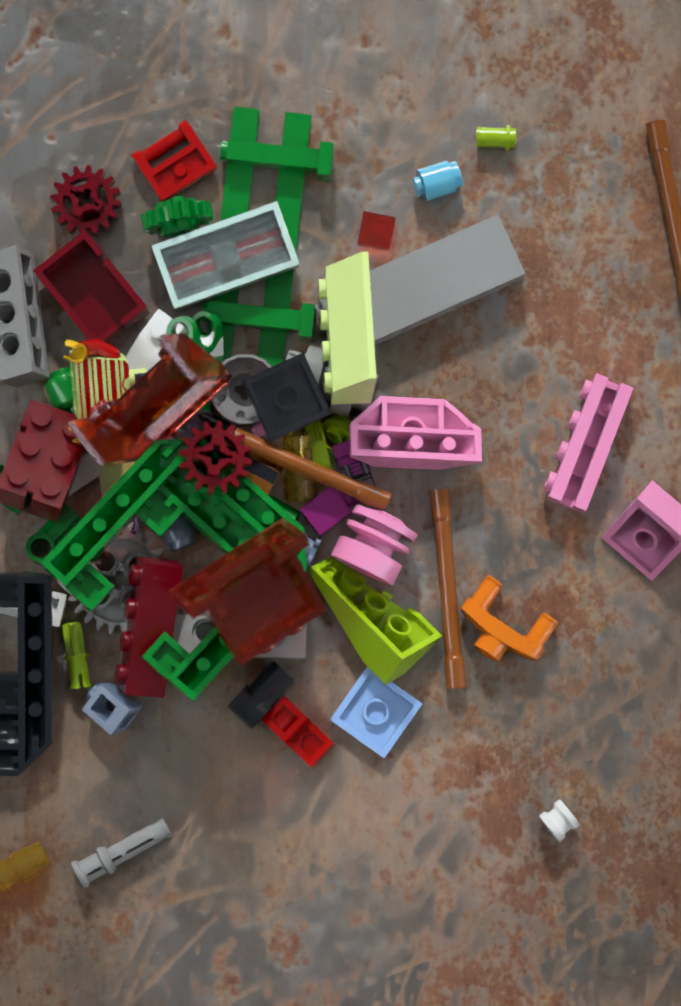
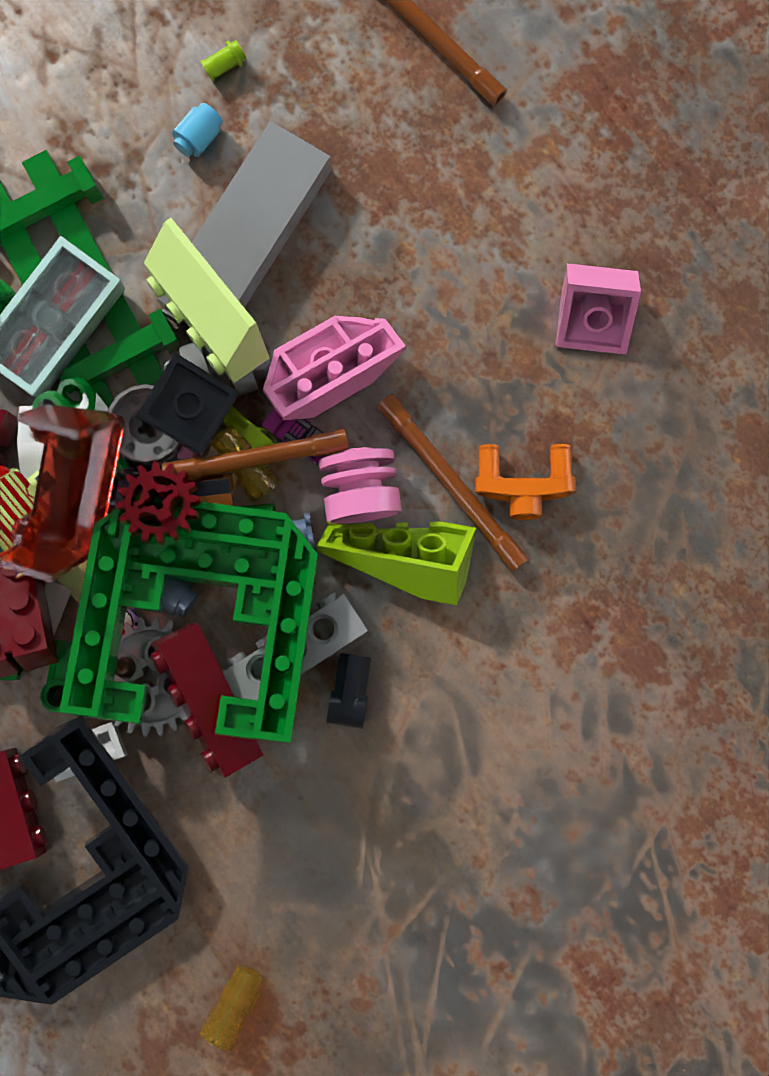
camera: 30 degrees left, 0 degrees up
lime axle [62,622,92,689] -> none
light grey pin [71,817,172,889] -> none
sand blue brick [82,681,143,736] -> none
clear red windscreen [168,518,327,666] -> none
red slope [261,696,336,769] -> none
magenta brick [300,487,353,537] -> none
lime plate [322,414,351,444] -> none
light blue tile [330,666,422,758] -> none
clear red tile [357,211,396,251] -> none
white wheel [539,799,580,842] -> none
bright pink brick [544,373,633,514] -> none

